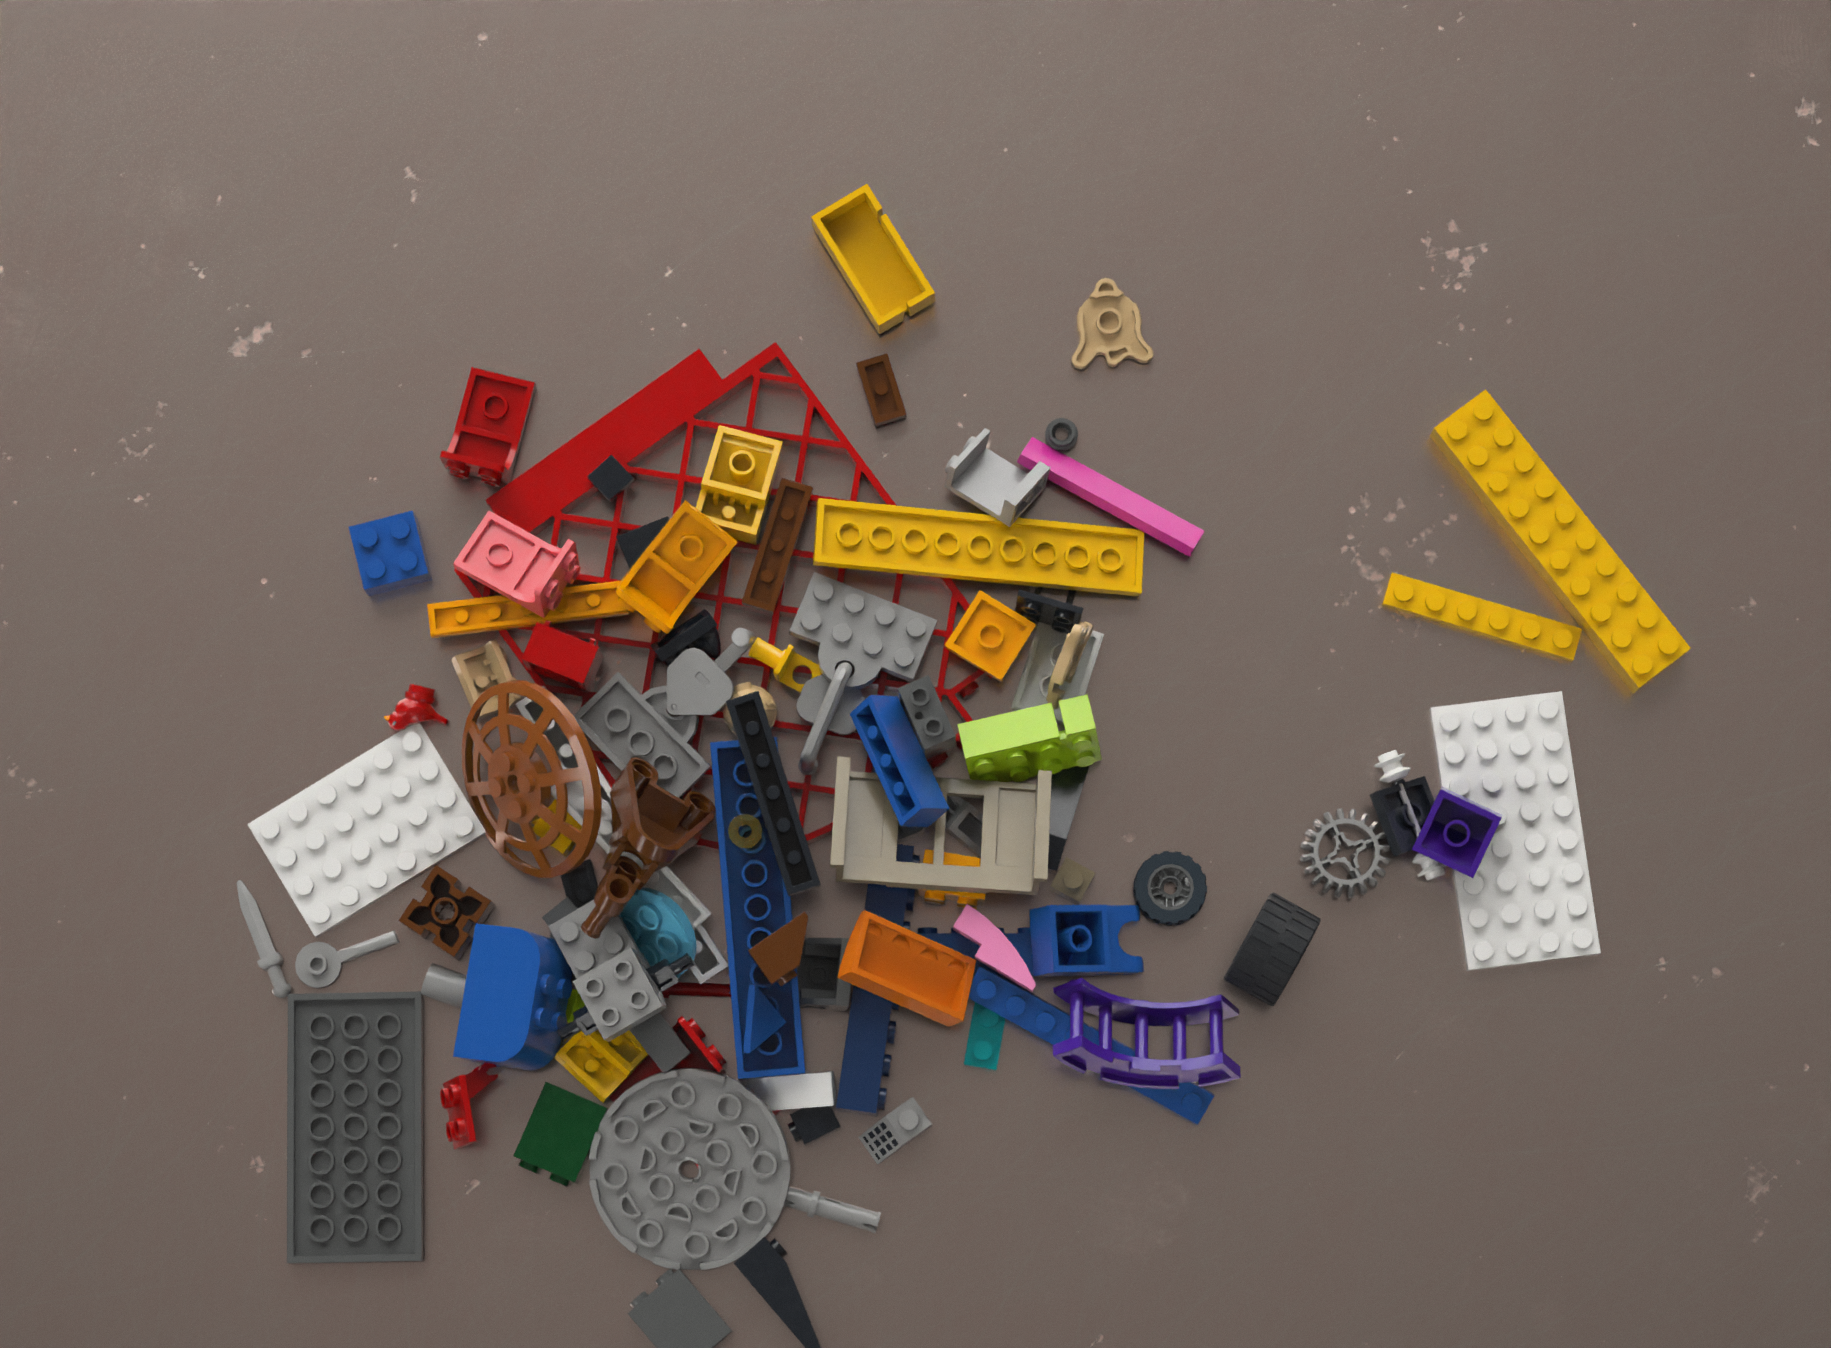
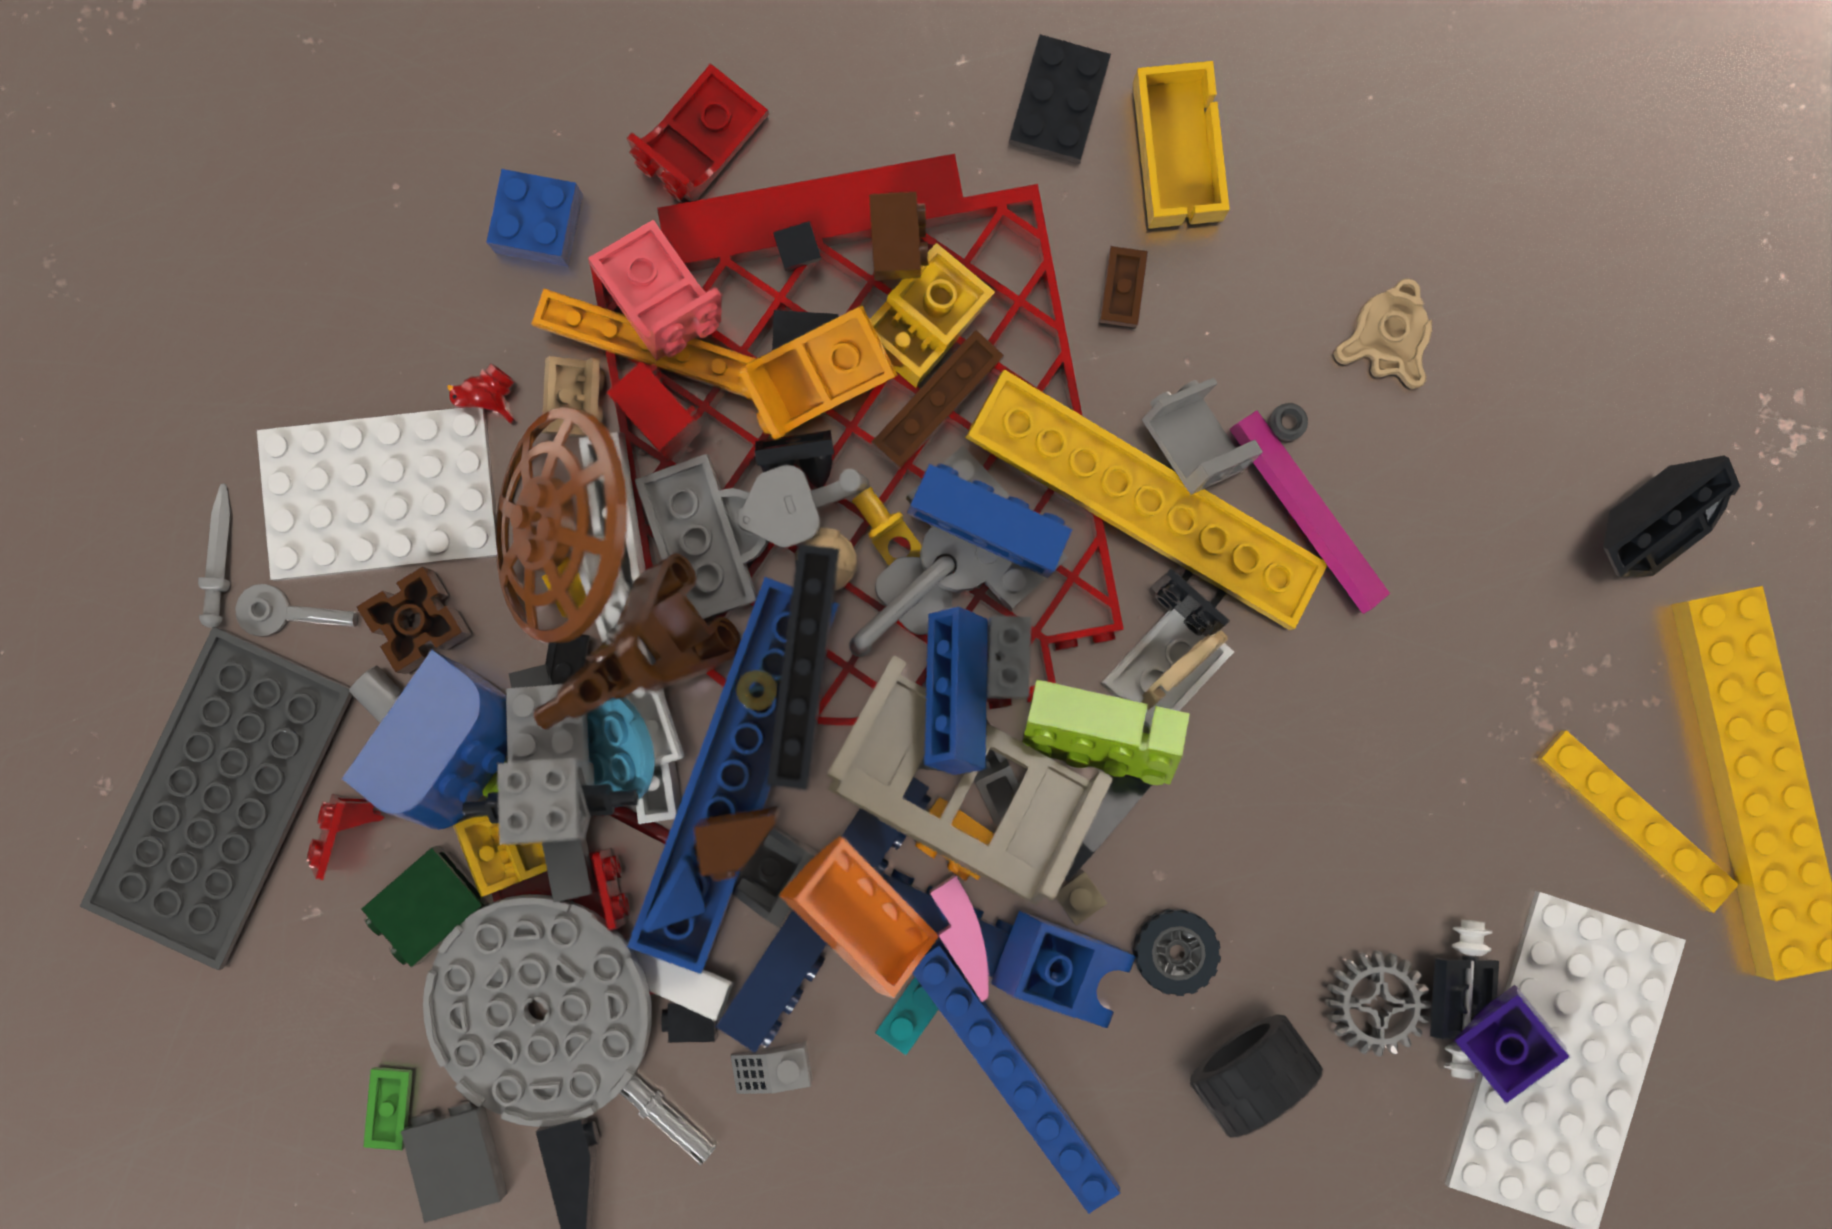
camera: 20 degrees right, 5 degrees up
light orange plate [945,590,1036,682] -> none
dark purple fence [1053,978,1241,1089] -> none
none -> bright green plate [363,1067,413,1151]
none -> reddish brown brick [869,192,928,281]
none -> blue brick [906,464,1073,578]
none -> black plate [1008,34,1111,164]
none -> black wedge [1603,455,1740,577]

